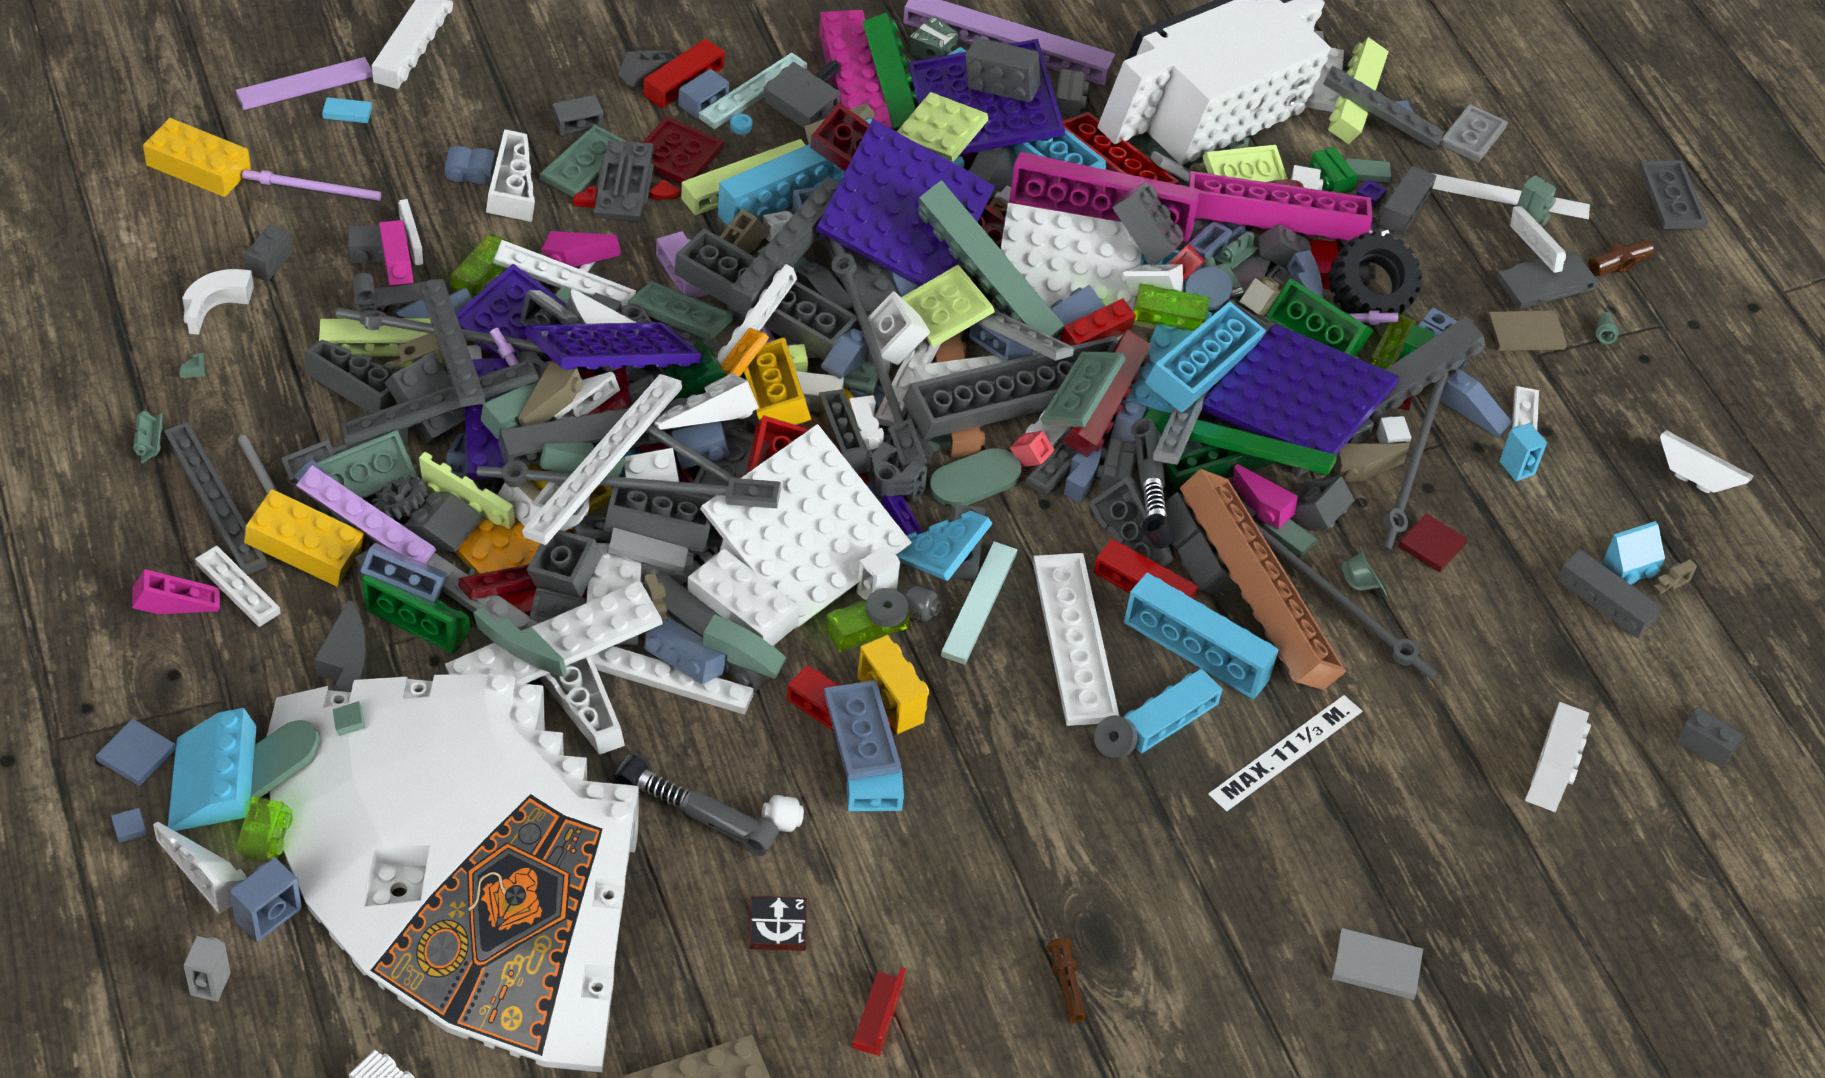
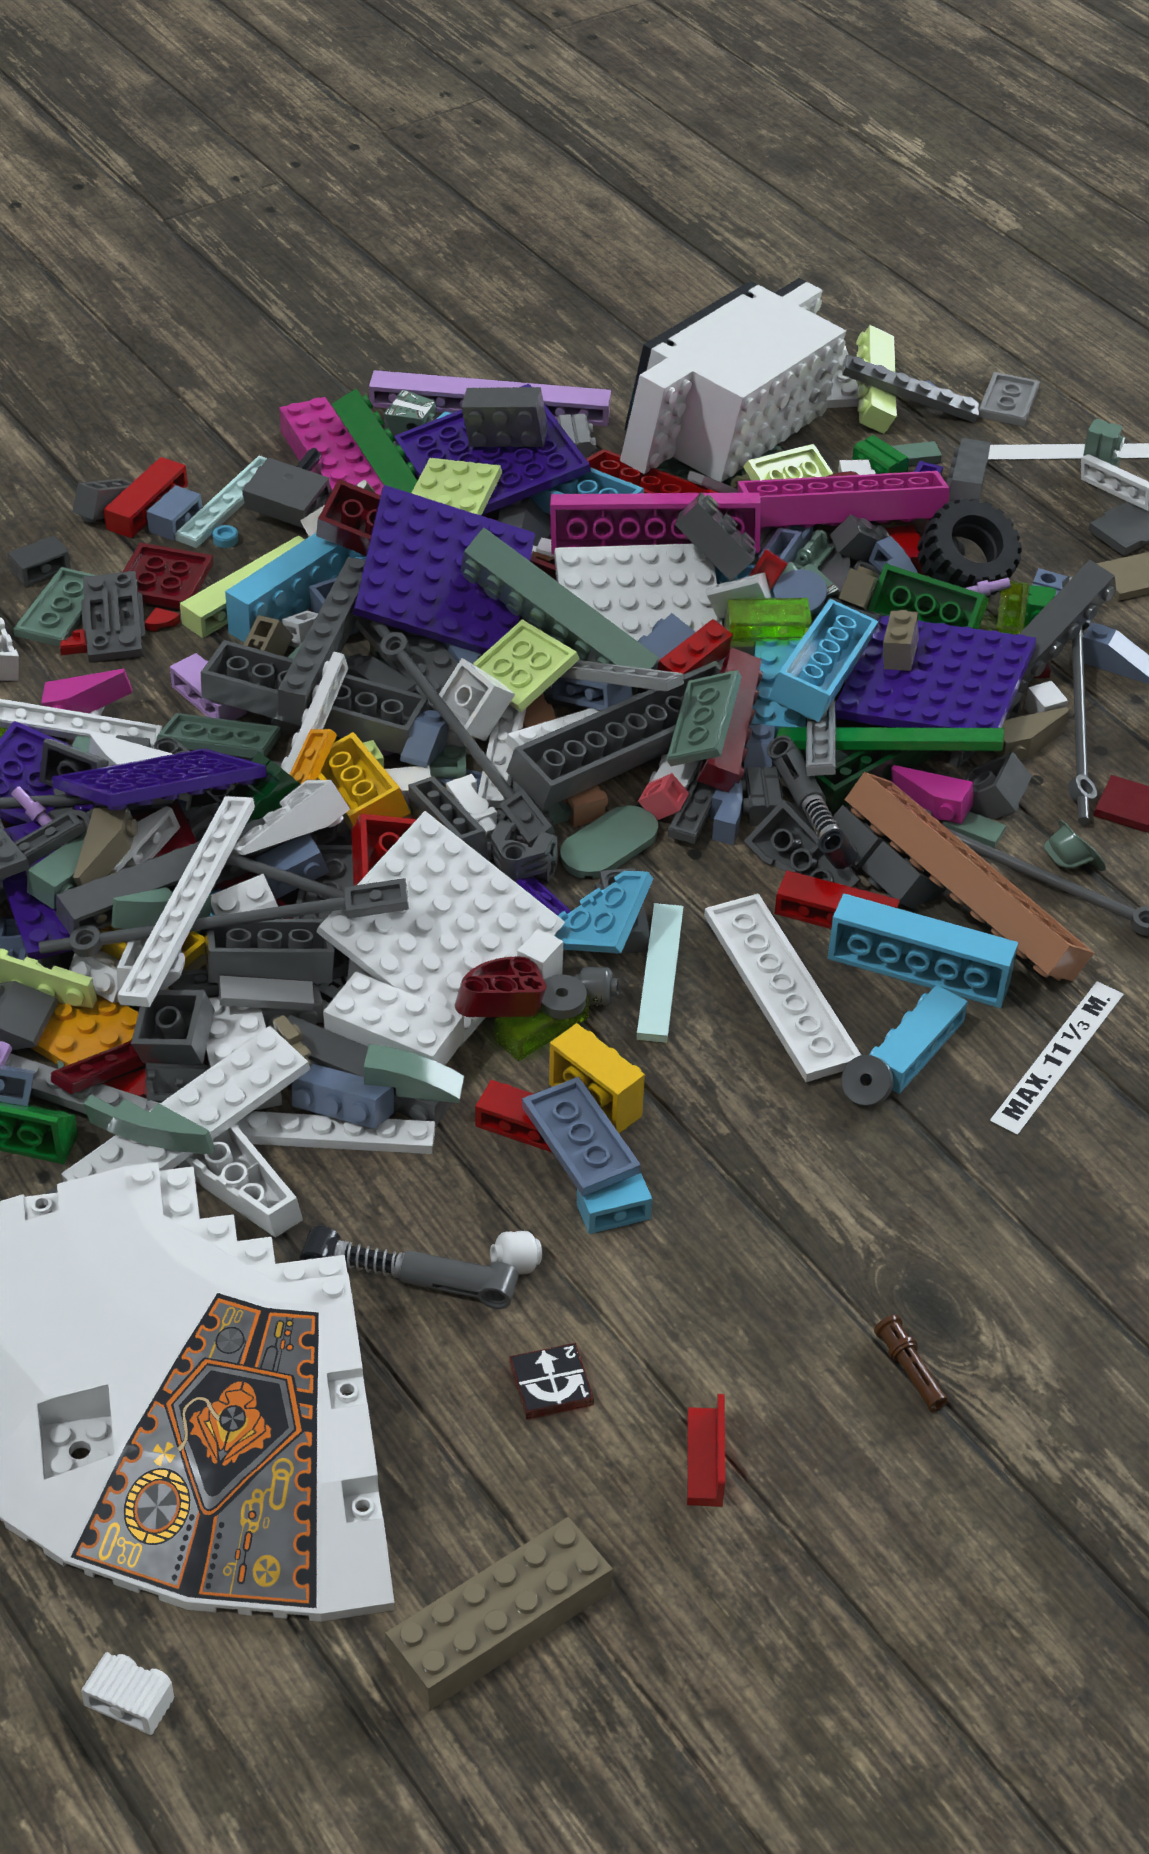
camera: 10 degrees left, 5 degrees down
none -> dark red beam [454,956,547,1018]
none -> dark tan brick [883,610,919,671]

